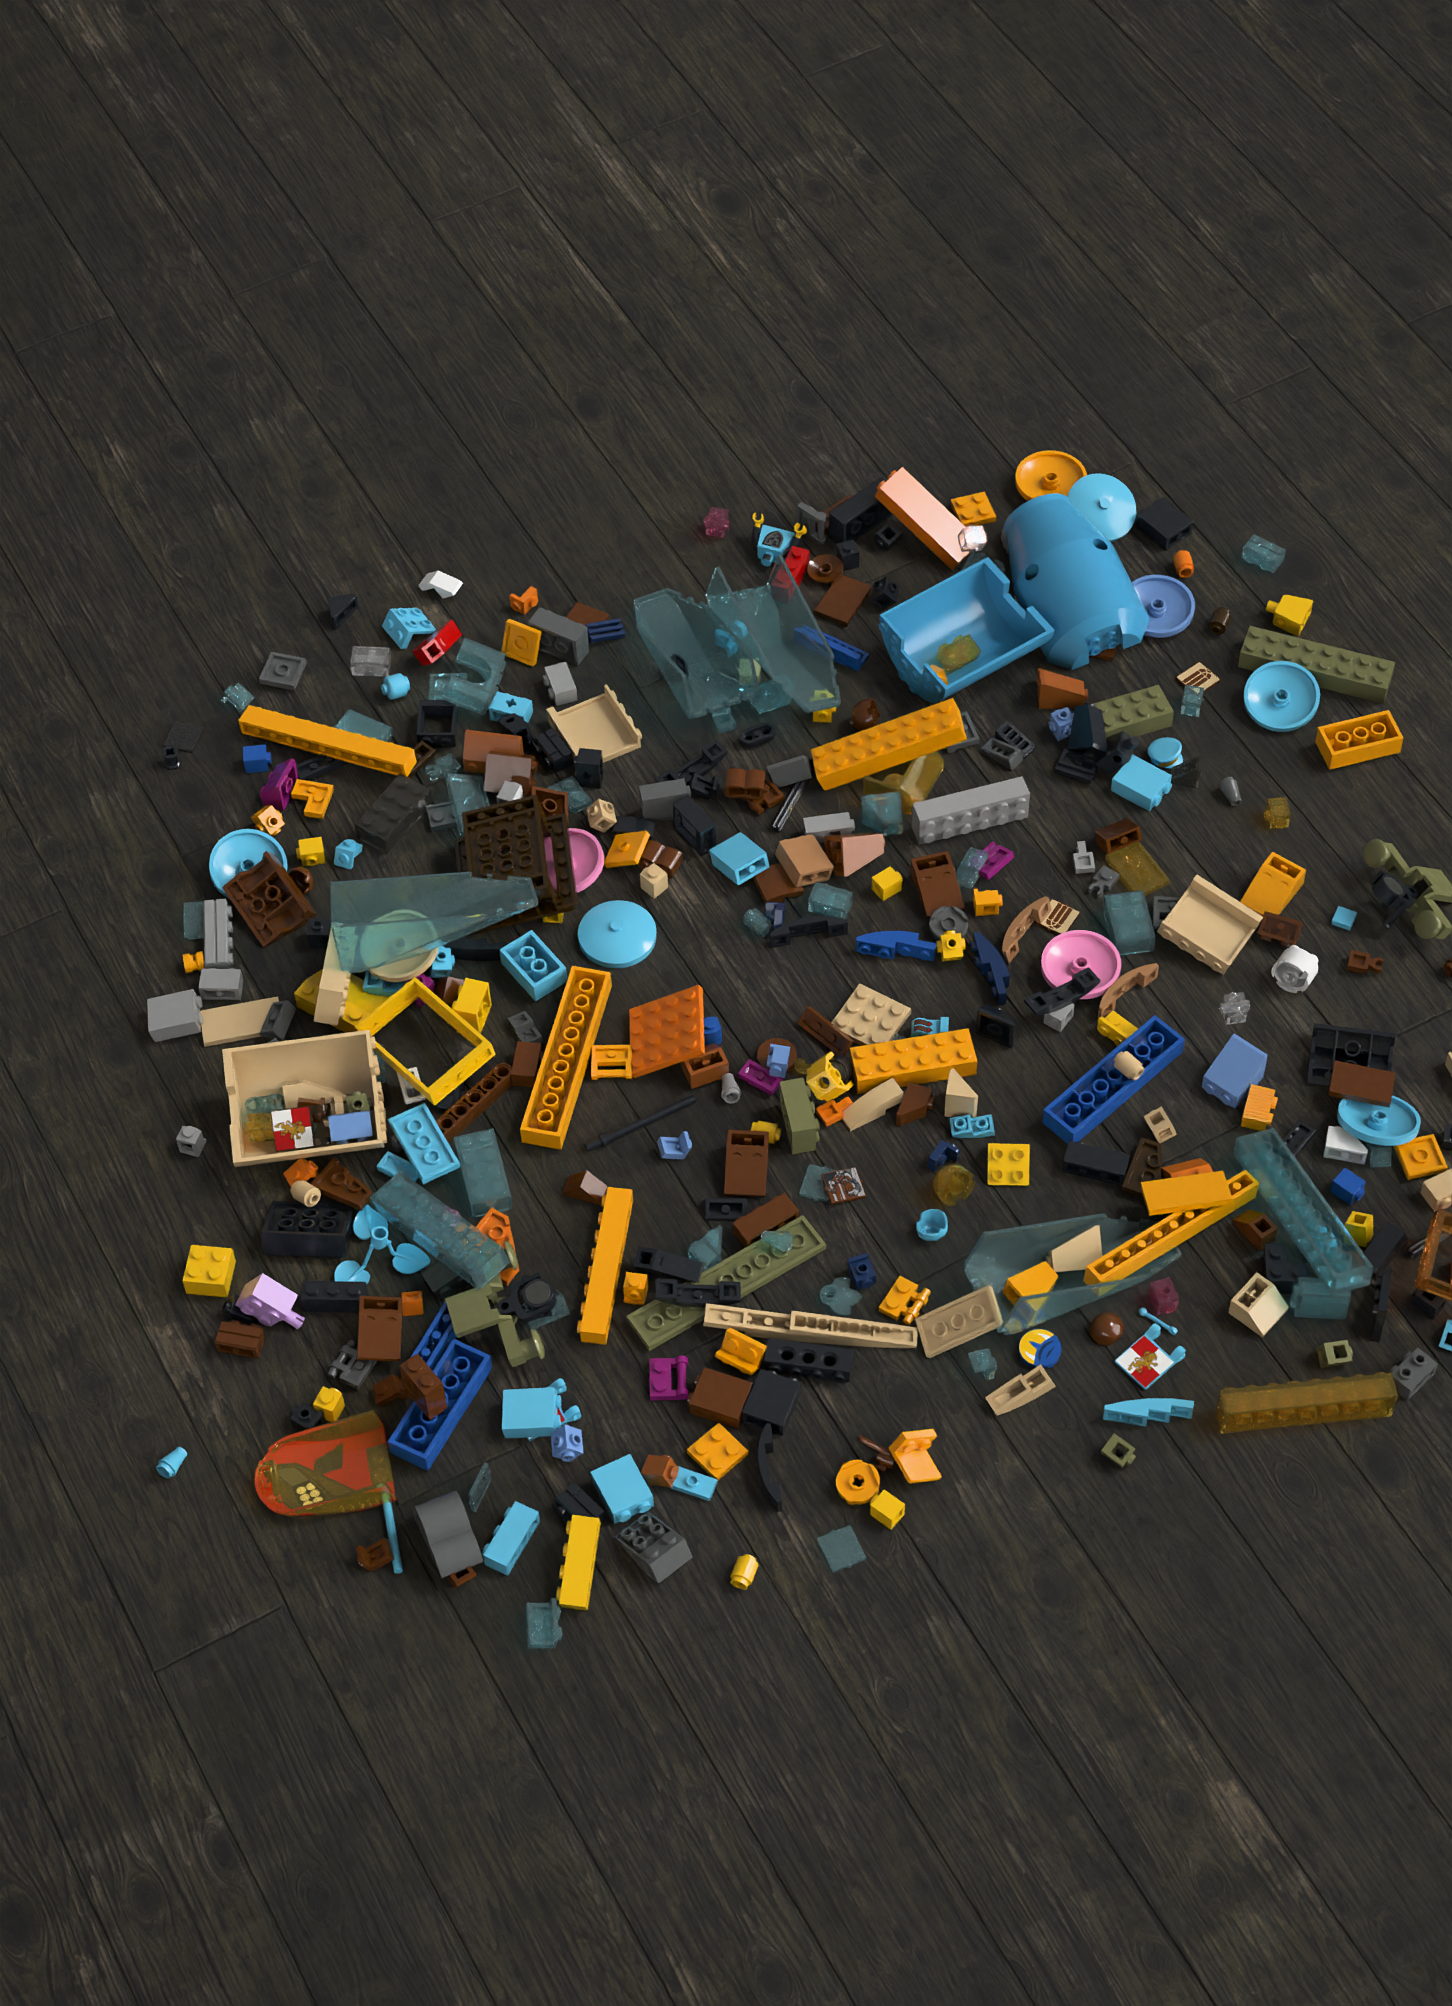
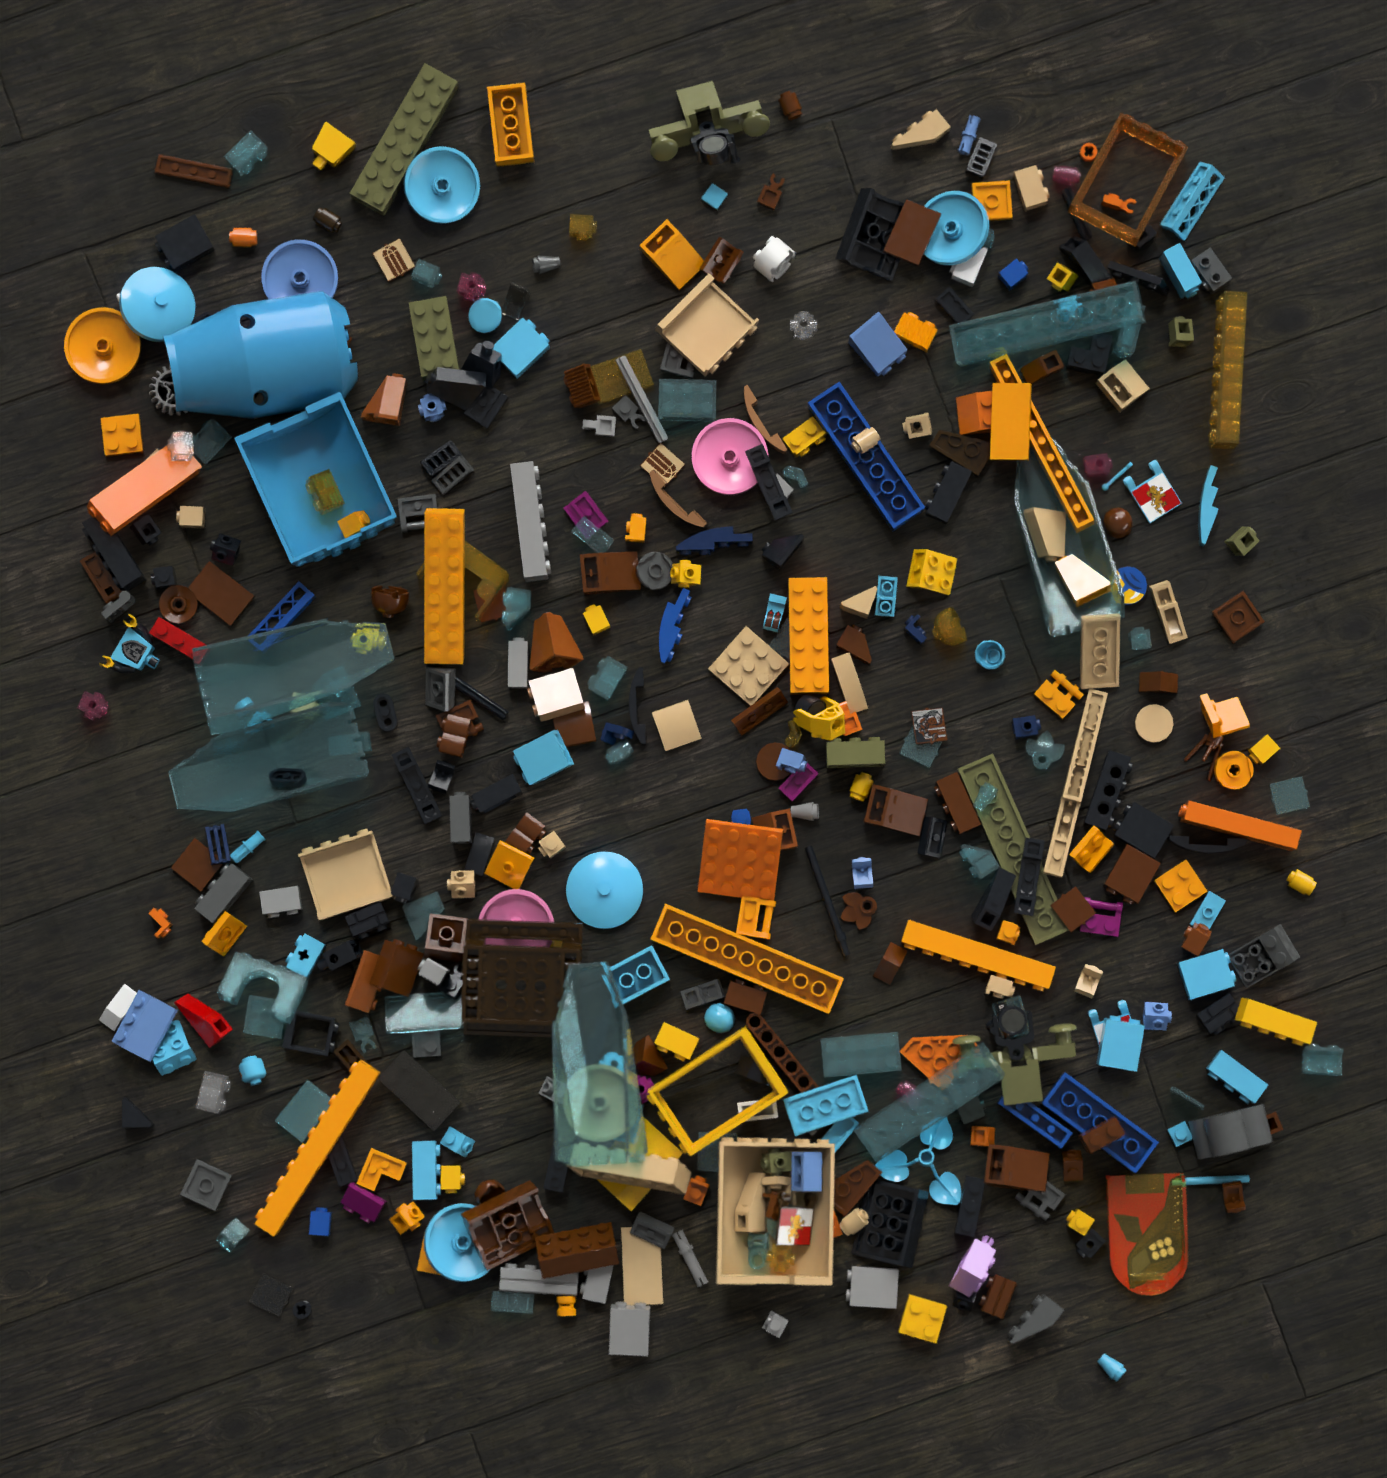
camera: 80 degrees left, 30 degrees up
none -> medium blue slope [112,990,178,1062]
none -> reddish brown tile [155,154,233,188]
none -> tan brick [176,506,205,528]
none -> medium azure axle [230,831,266,863]
none -> medium azure brick [412,1141,441,1200]
none -> clear pink brick [457,272,487,302]
none -> reddish brown brick [535,1222,619,1279]
none -> light grey axle [616,356,668,443]
none -> tan slope [652,700,702,751]
none -> medium azure hair [704,1003,736,1033]
none -> clear light blue arm [783,466,809,488]
none -> reddish brown plate [841,892,877,930]
none -> light grey brick [846,1266,899,1309]
none -> tan brick [984,975,1015,999]
none -> dark grey slope [1007,1294,1064,1344]
none -> reddish brown piece [1050,886,1096,932]
none -> tan bracket [1074,964,1103,998]
none -> tan tile [1135,704,1173,743]
none -> reddish brown slope [1139,671,1178,694]
none -> medium azure brick [1159,243,1202,299]
none -> medium azure plate [1167,1121,1192,1147]
none -> orange brick [1178,801,1302,851]
none -> reddish brown plate [1211,590,1265,644]

